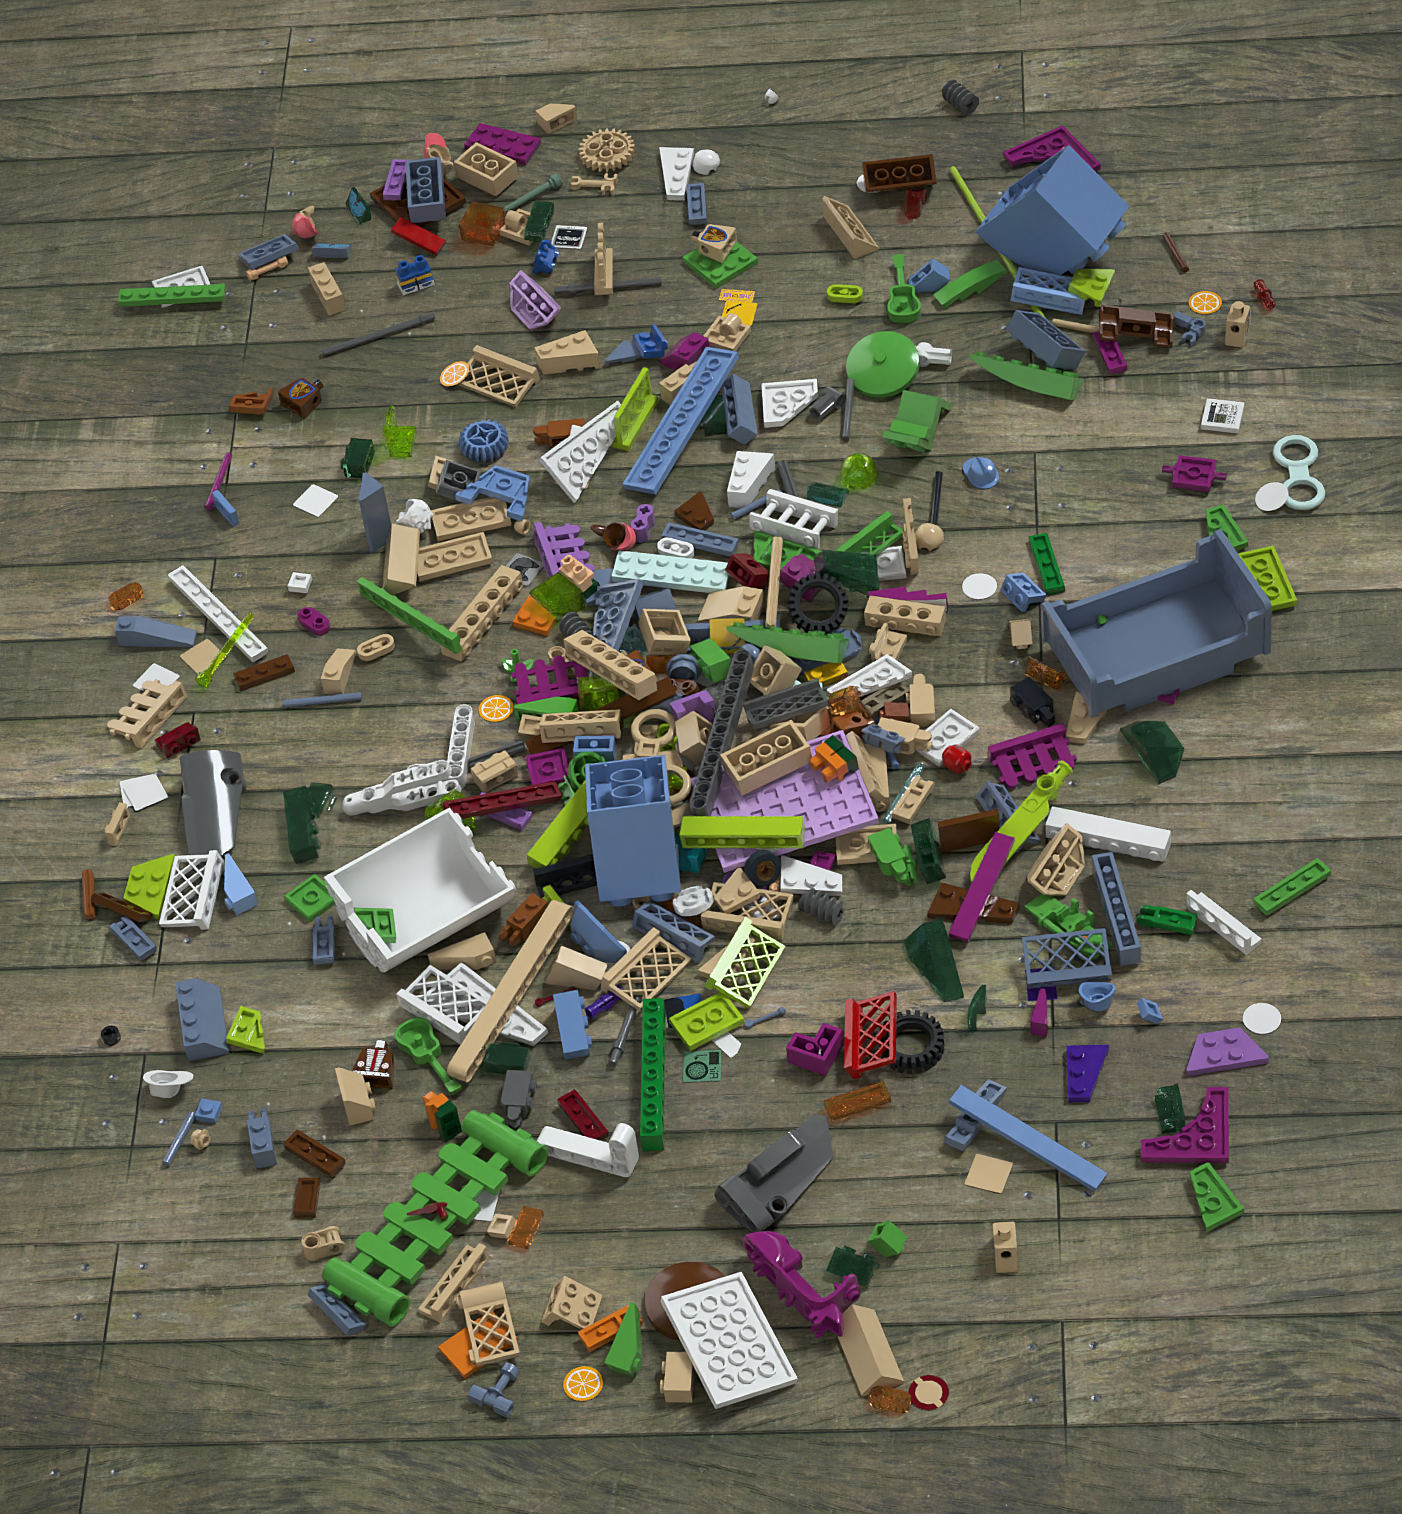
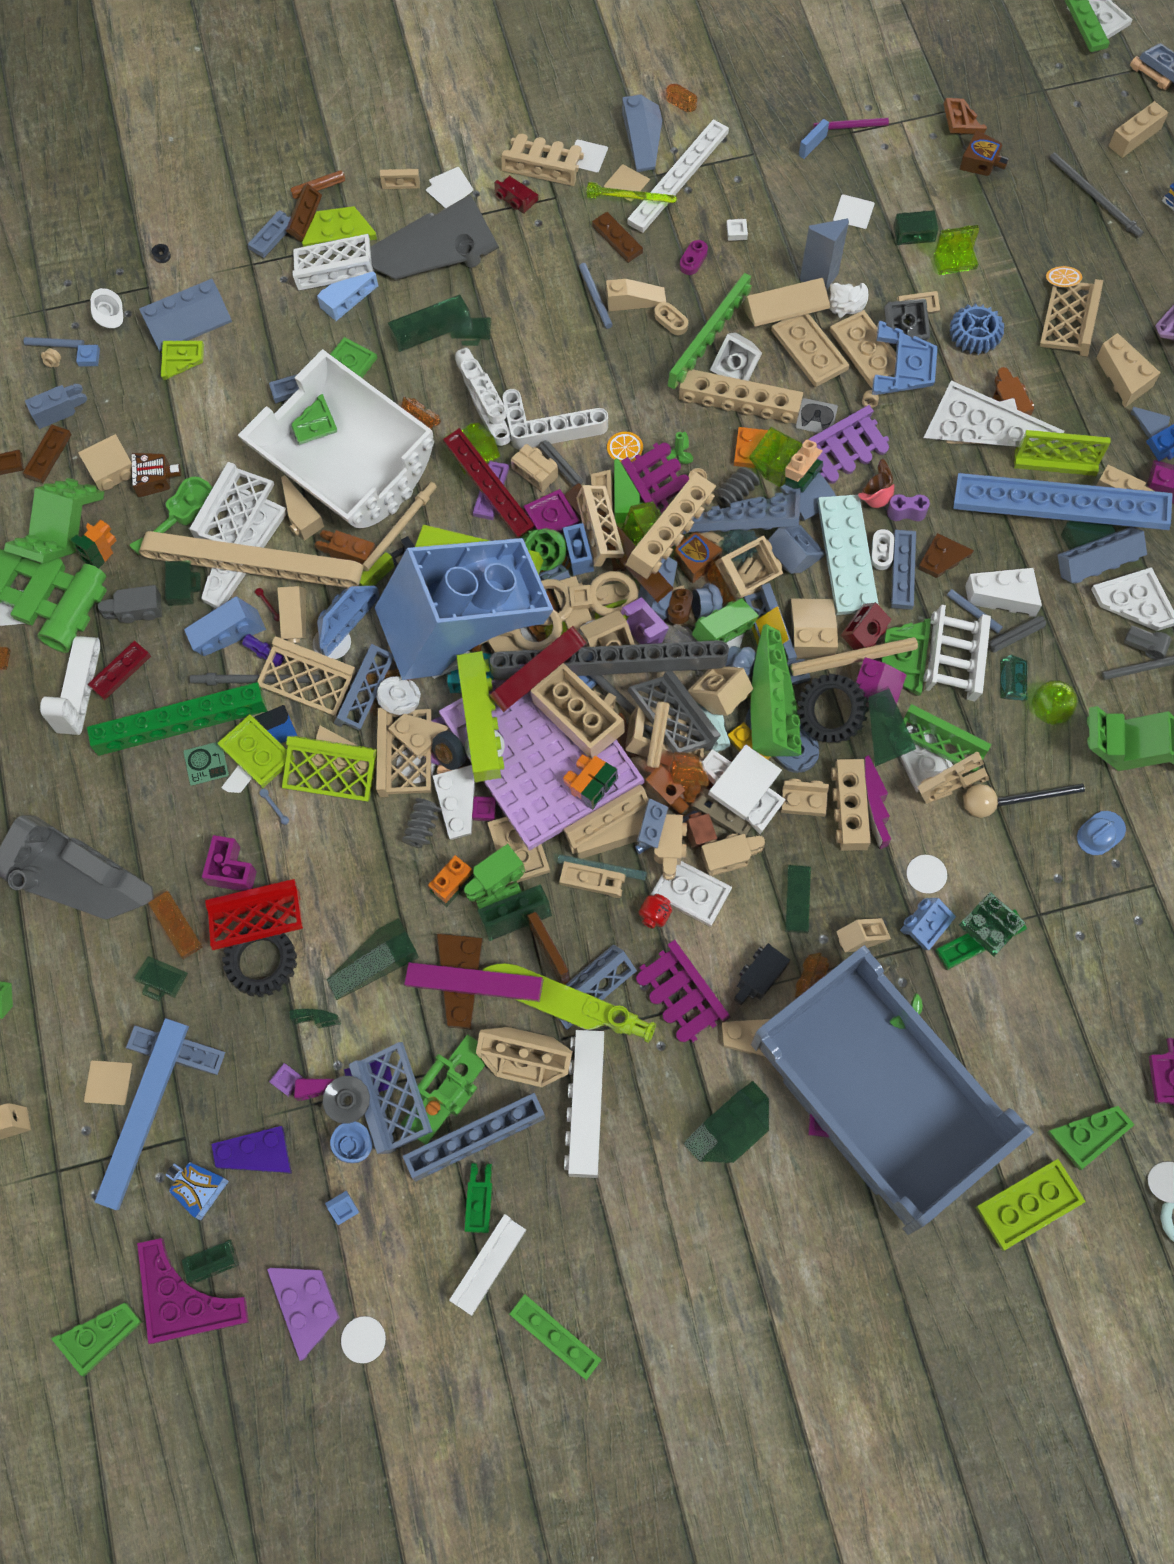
camera: 70 degrees right, 20 degrees up
none -> bright green bracket [4,478,104,563]
none -> clear green piece [134,956,188,1002]
none -> torso [166,1162,229,1220]
none -> medium lavender tile [269,1063,303,1097]
none -> dark grey dish [323,1076,370,1124]
none -> tan bar [362,482,437,571]
none -> orange hips [428,855,474,907]
none -> dark red beam [489,626,587,712]
none -> tan axle [647,702,670,768]
none -> white tile [708,745,782,820]
none -> white slope [710,333,762,381]
none -> clear green tile [785,865,811,934]
none -> clear green brick [958,892,1026,957]

